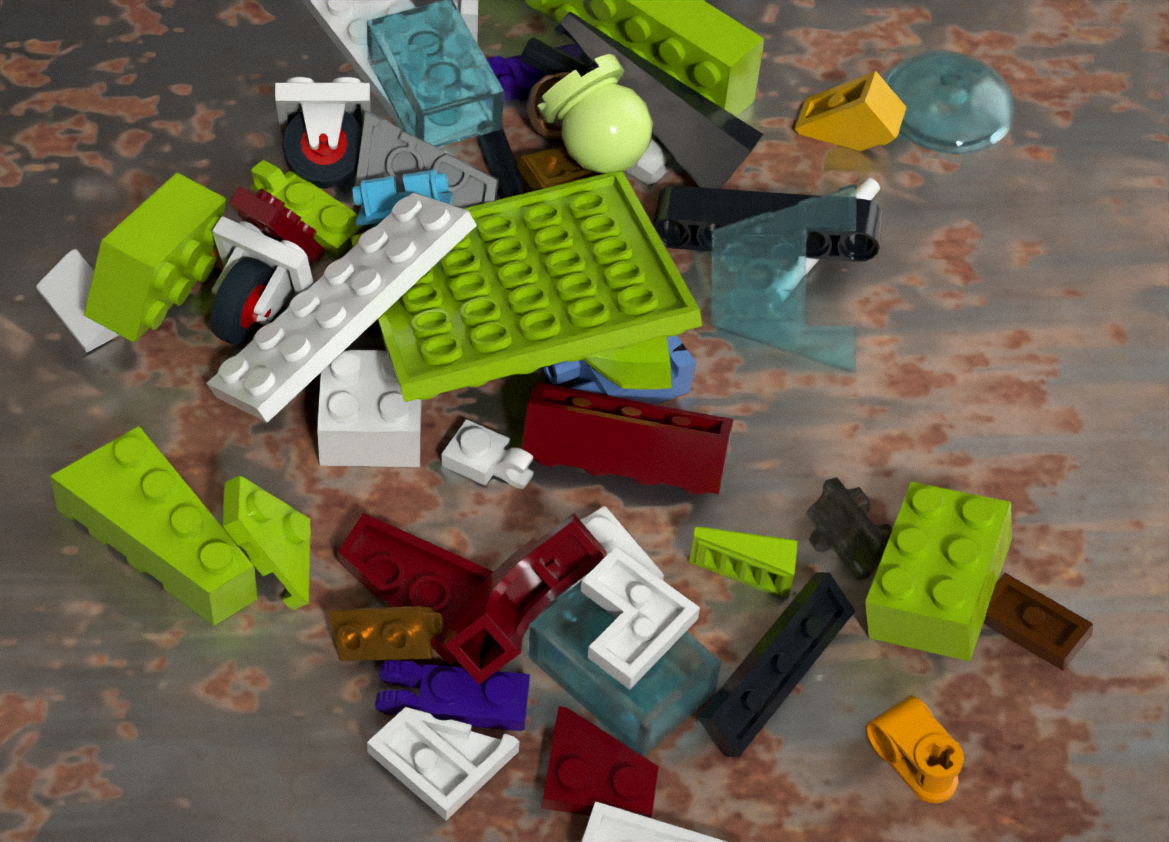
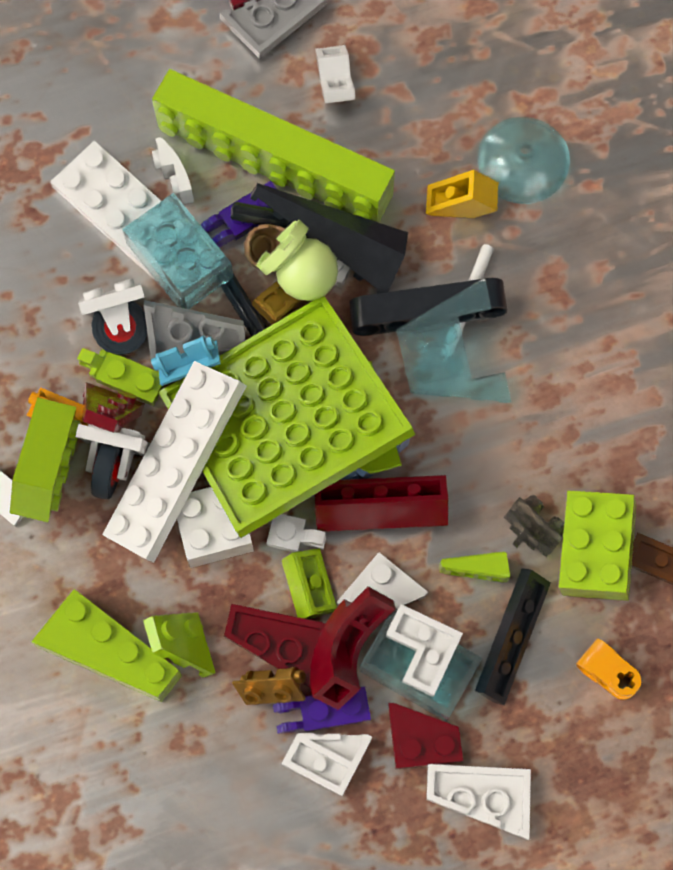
camera: 10 degrees left, 20 degrees up
none -> lime slope [282,548,337,620]

